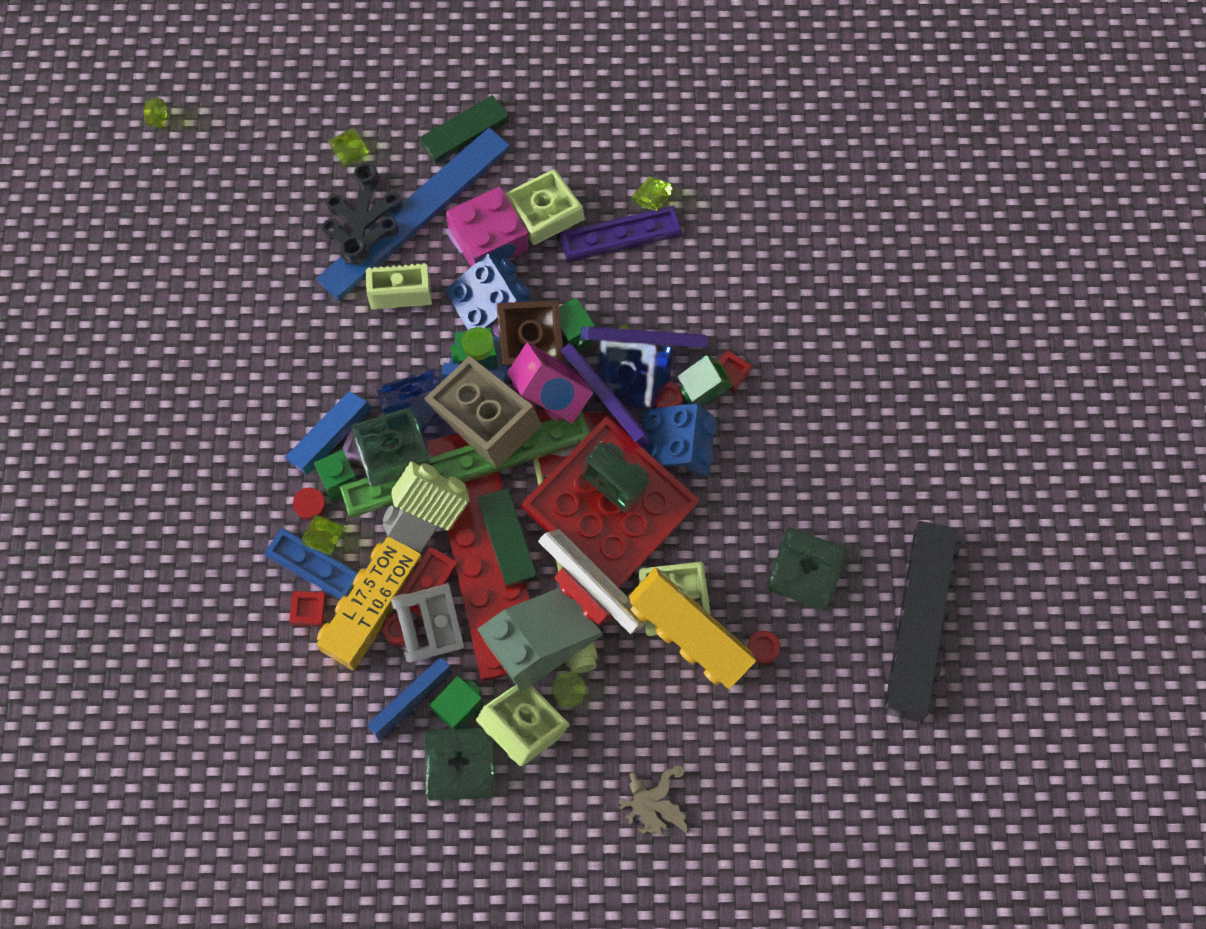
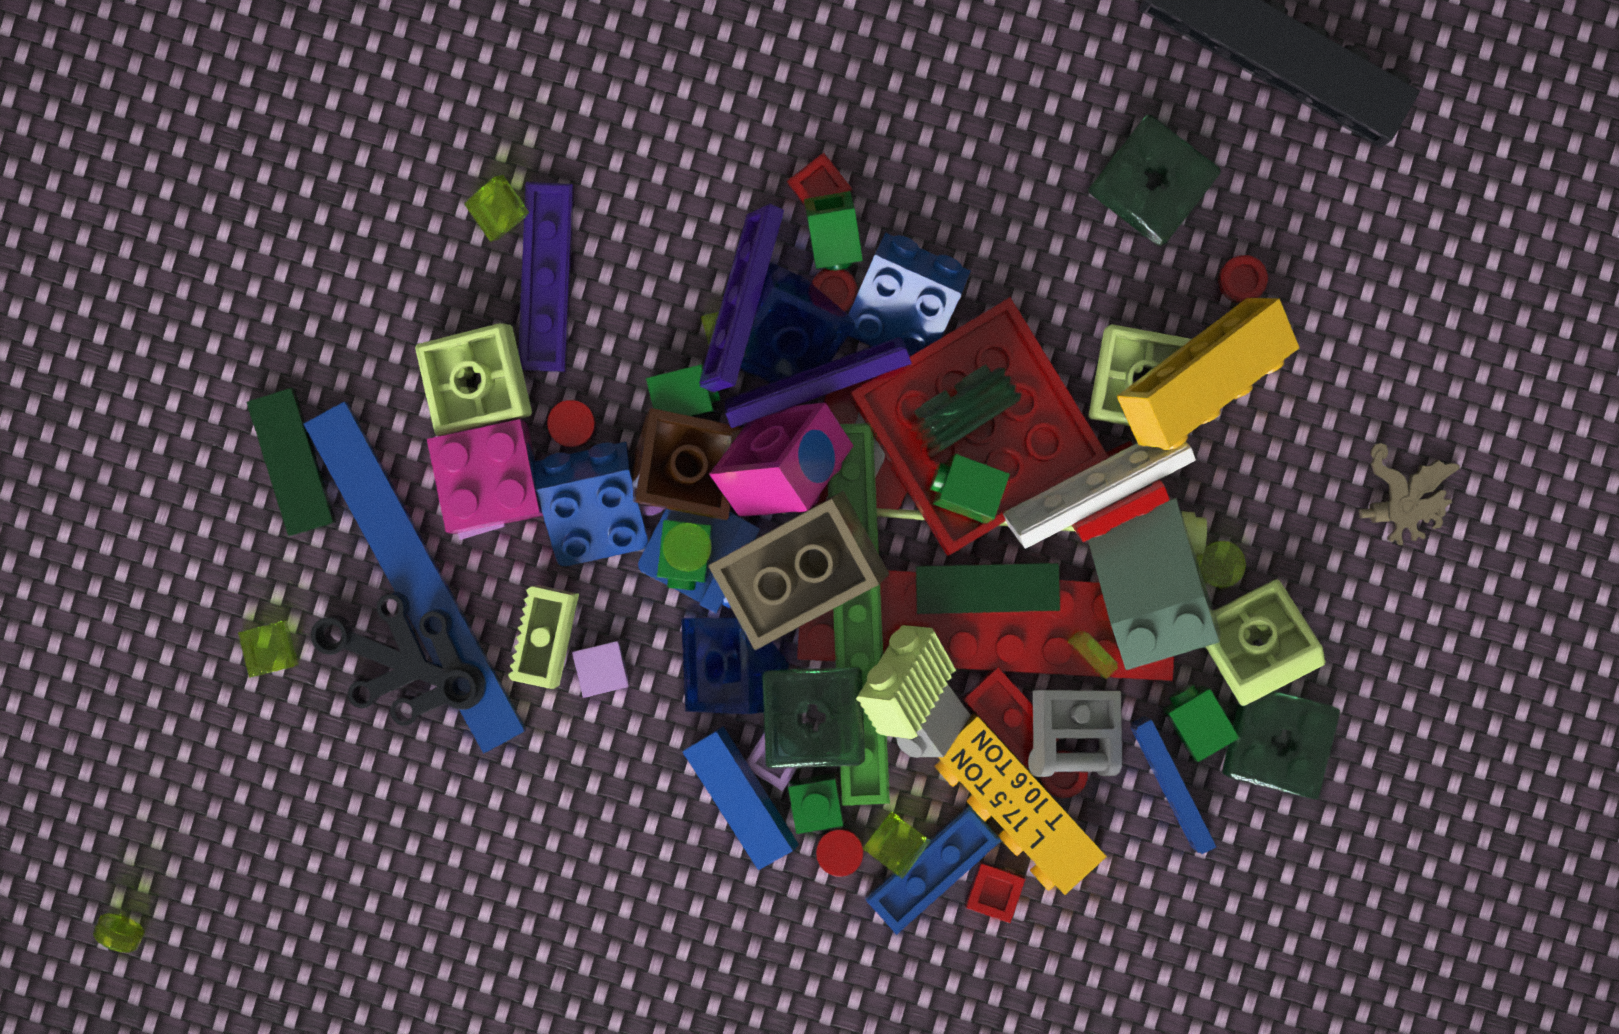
camera: 80 degrees left, 20 degrees up
none -> red tile [547,400,596,447]
none -> lavender tile [572,640,630,698]
none -> green brick [930,454,1010,524]
none -> clear neon green tile [1068,631,1118,679]

